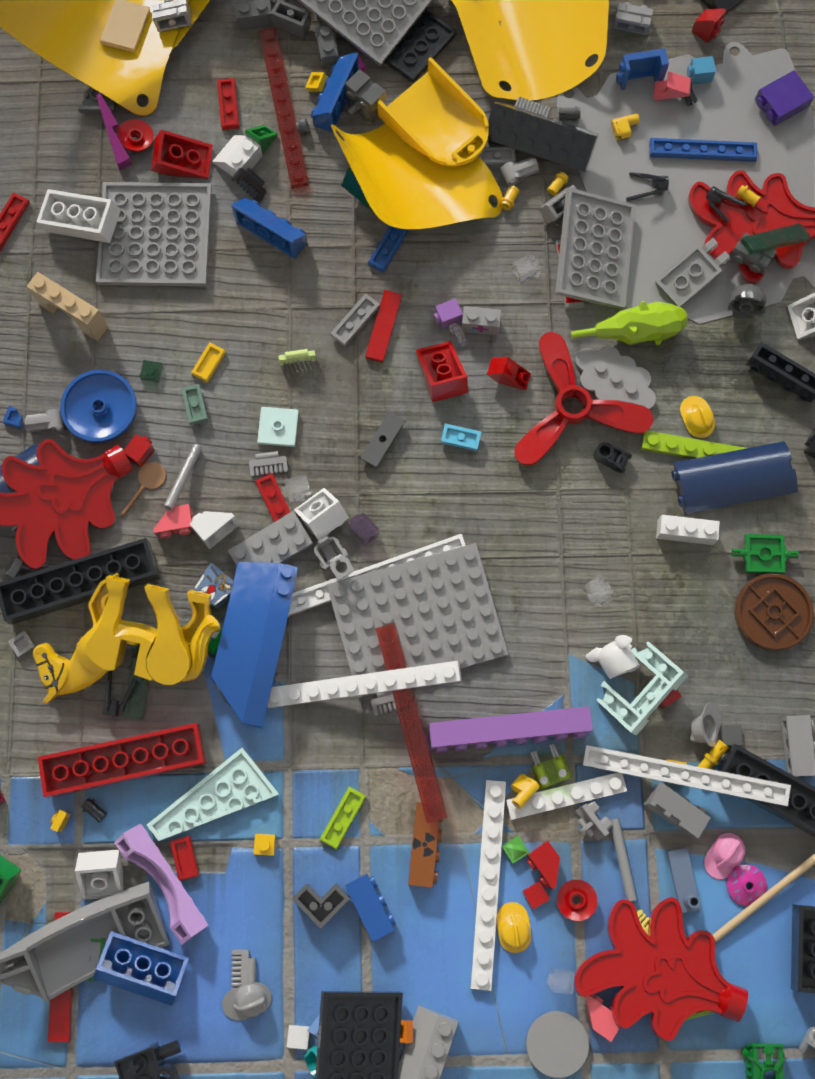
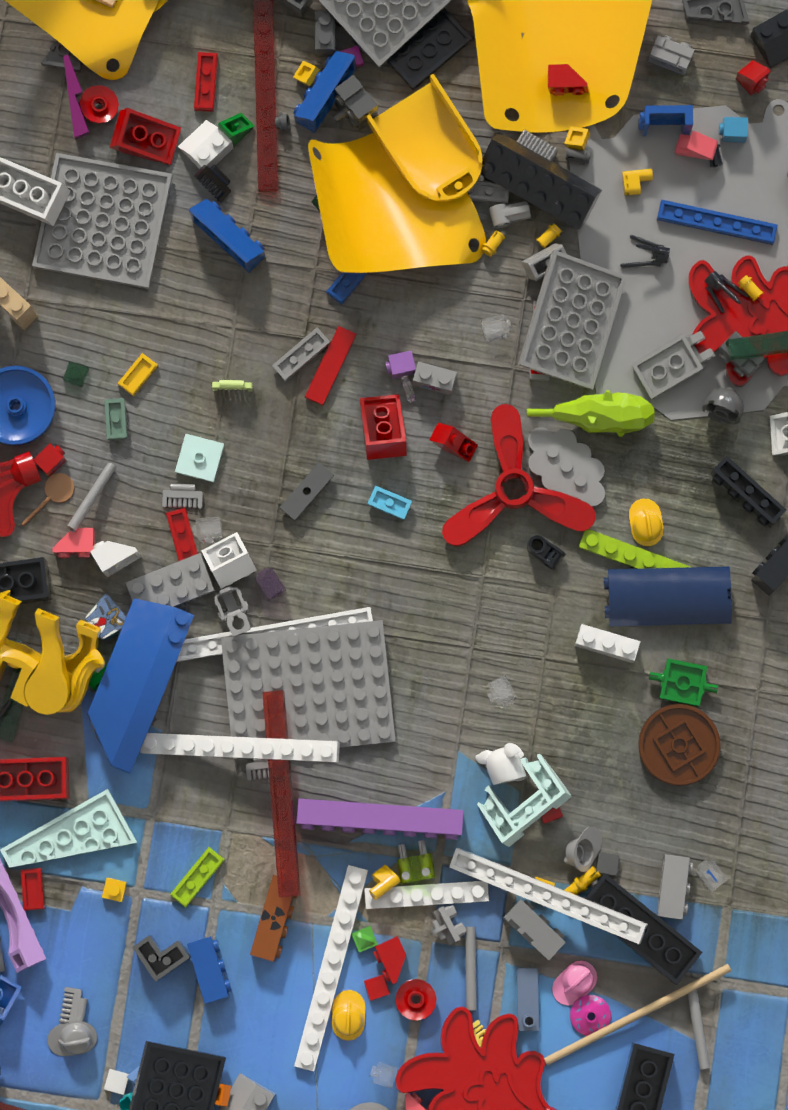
camera: 15 degrees right, 5 degrees up
none -> red slope [548,64,589,96]
none -> yellow plate [564,127,590,150]

